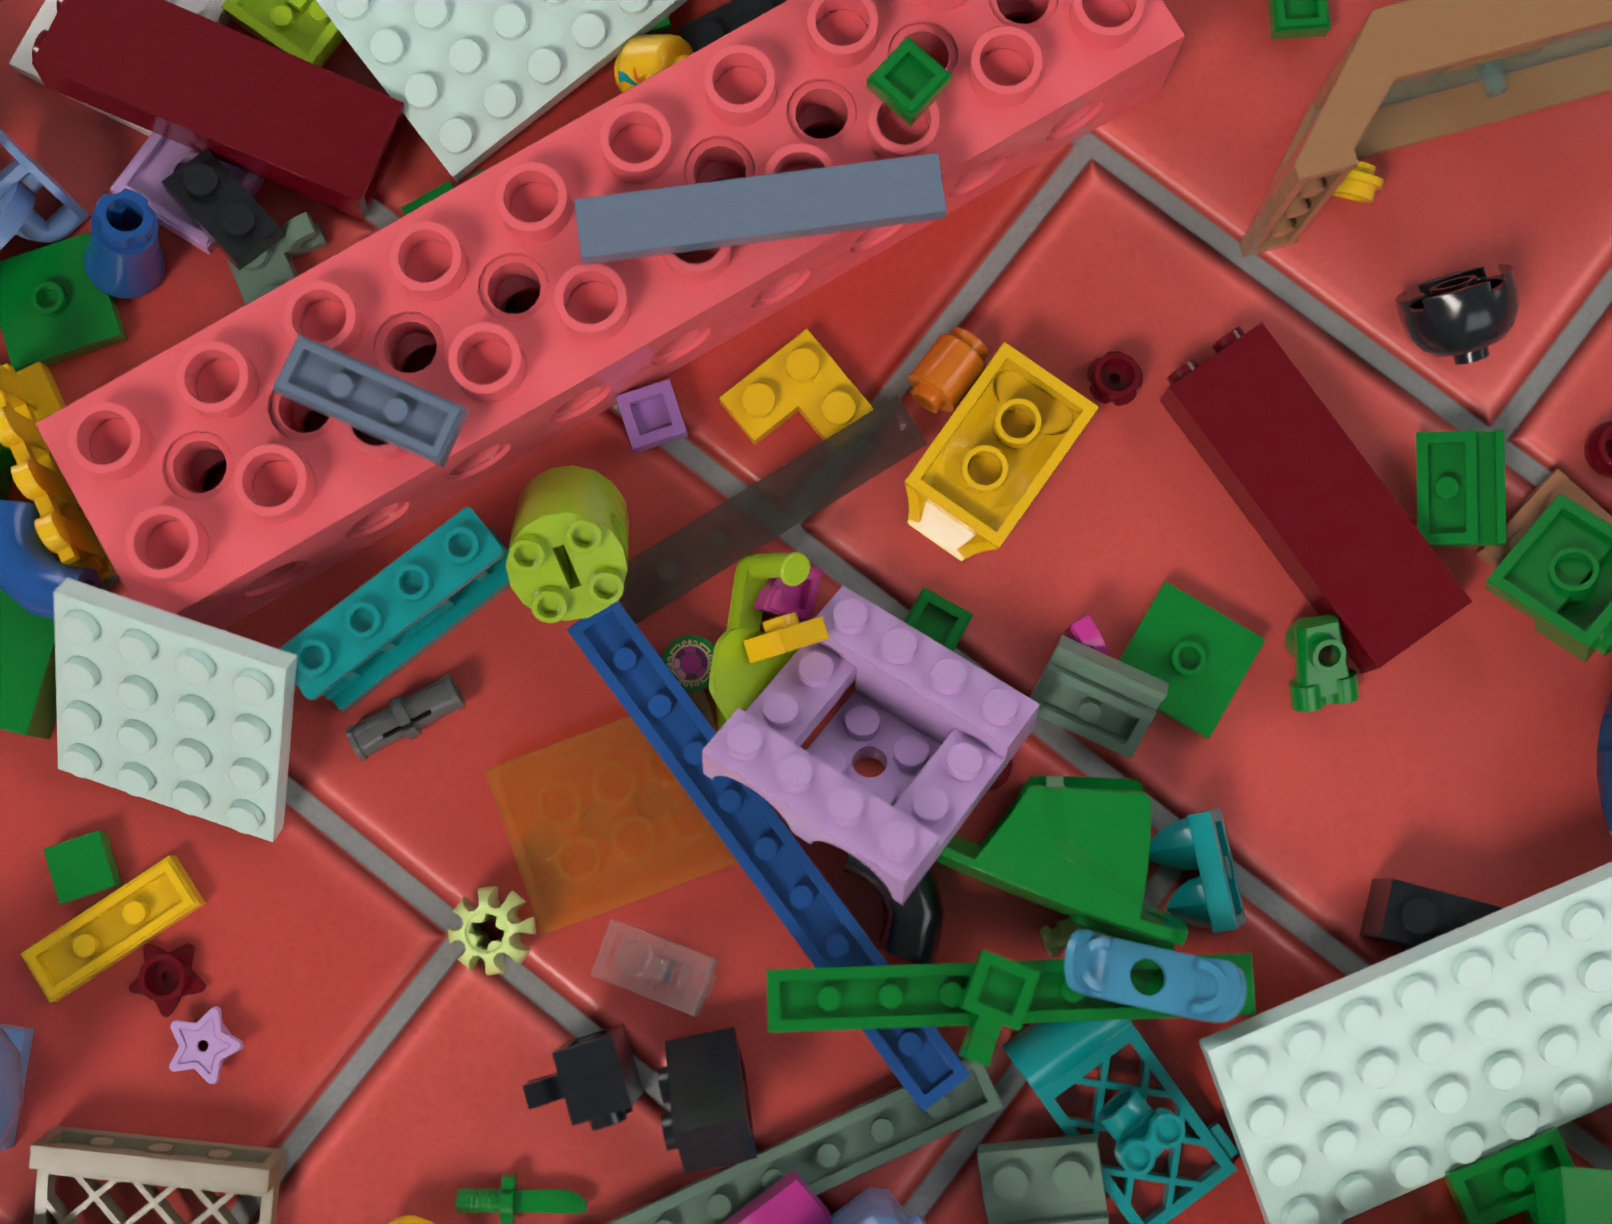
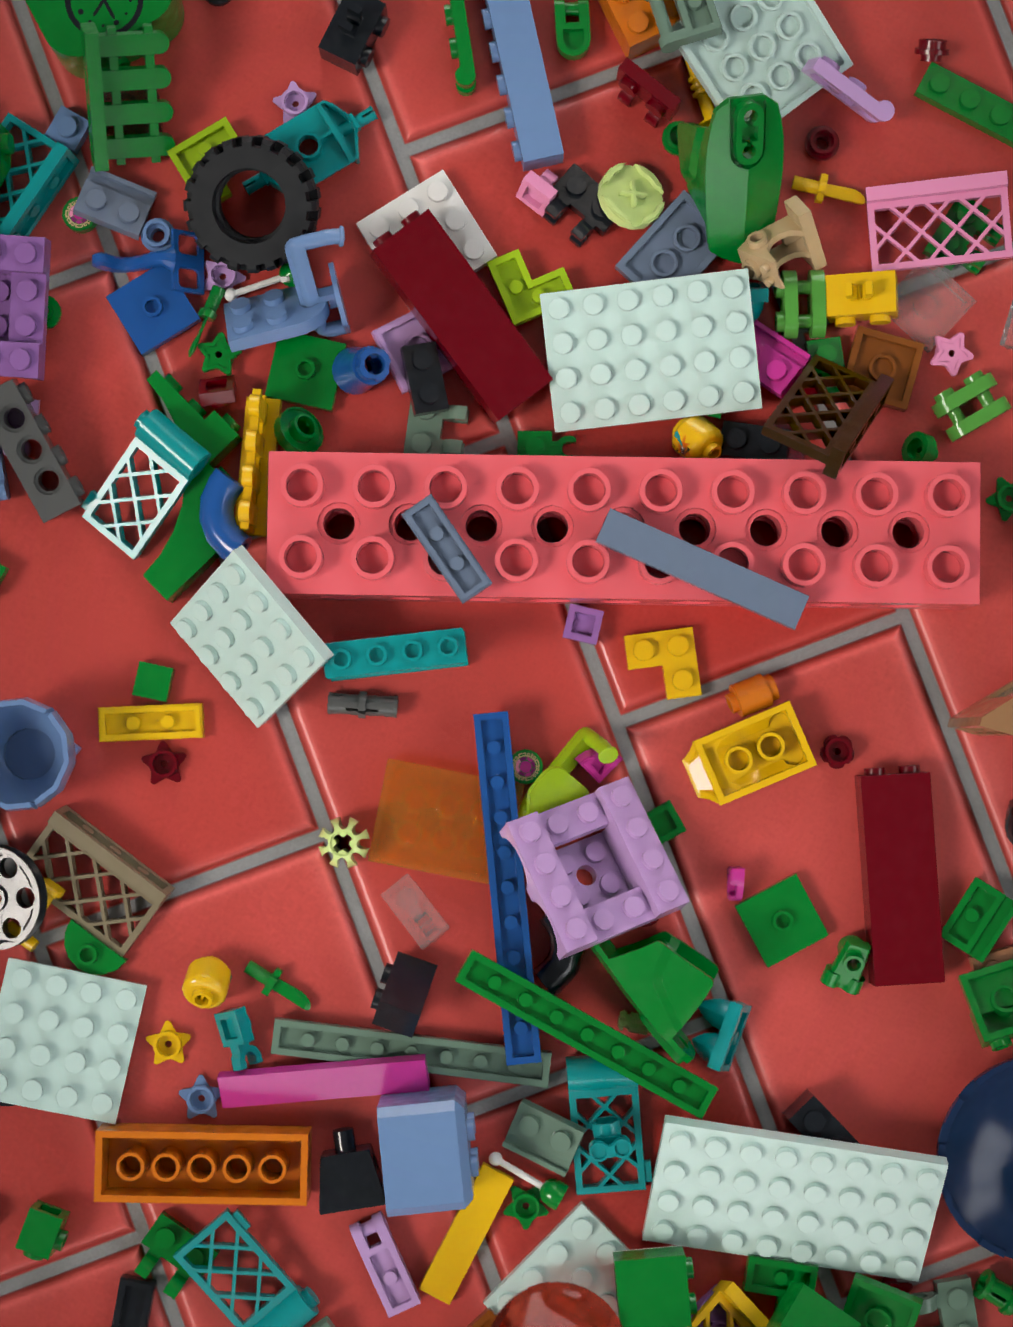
camera: 25 degrees right, 5 degrees up
lavender plate [169,1006,244,1084] -> none
lime cylinder [506,465,629,623] -> none
black brick [522,1023,644,1131] -> none
clear smoke tile [620,395,927,624] -> none
yellow plate [743,612,829,663] -> none
green tile [866,36,953,126] -> none
green plate [958,949,1041,1067] -> none
sand green plate [1029,635,1169,759] -> none
dark azure piece [1064,929,1247,1022] -> none
none -> green plate [274,406,324,452]

